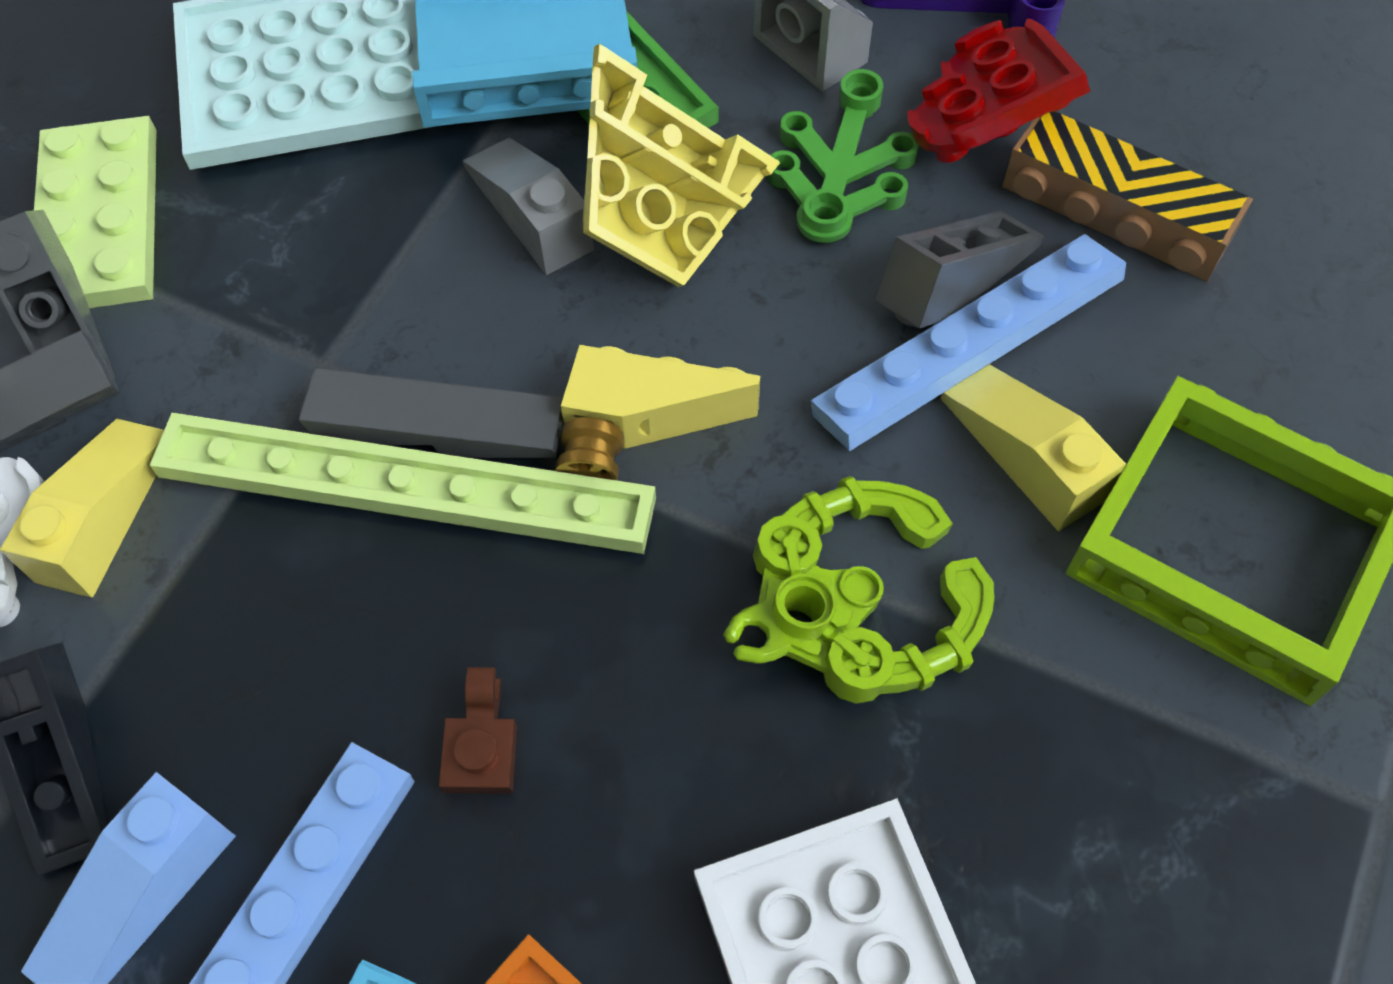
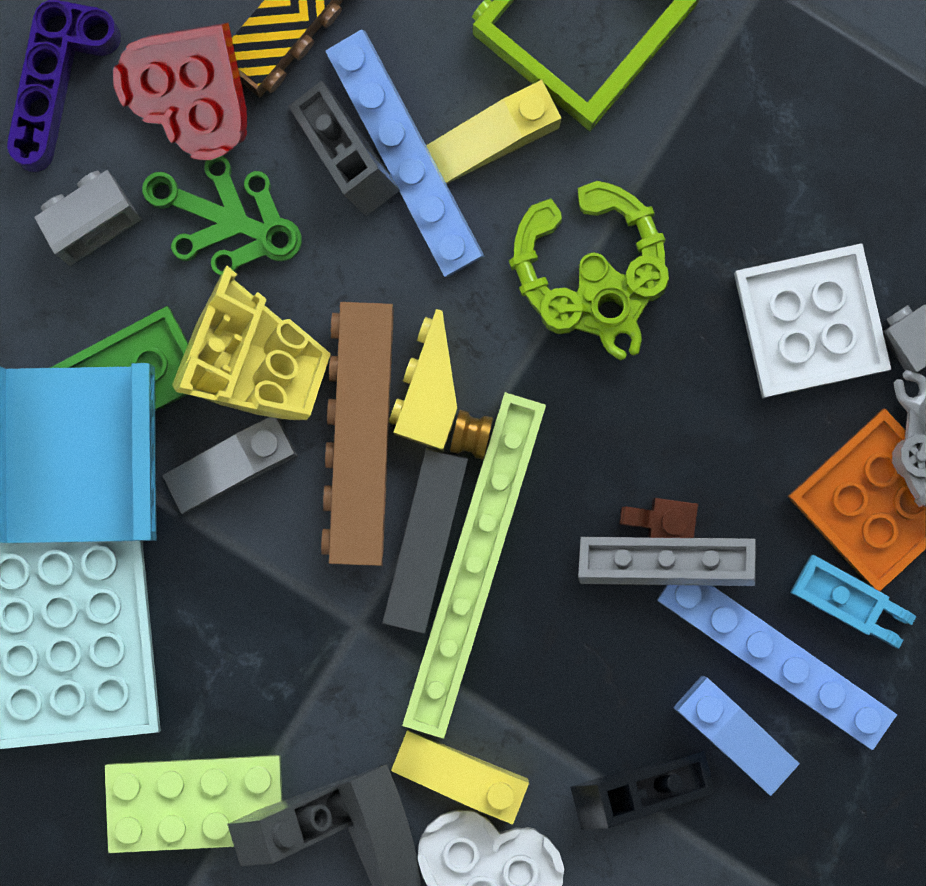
camera: 85 degrees left, 25 degrees up
none -> medium nougat brick [321,302,394,566]
none -> light grey plate [578,537,756,586]

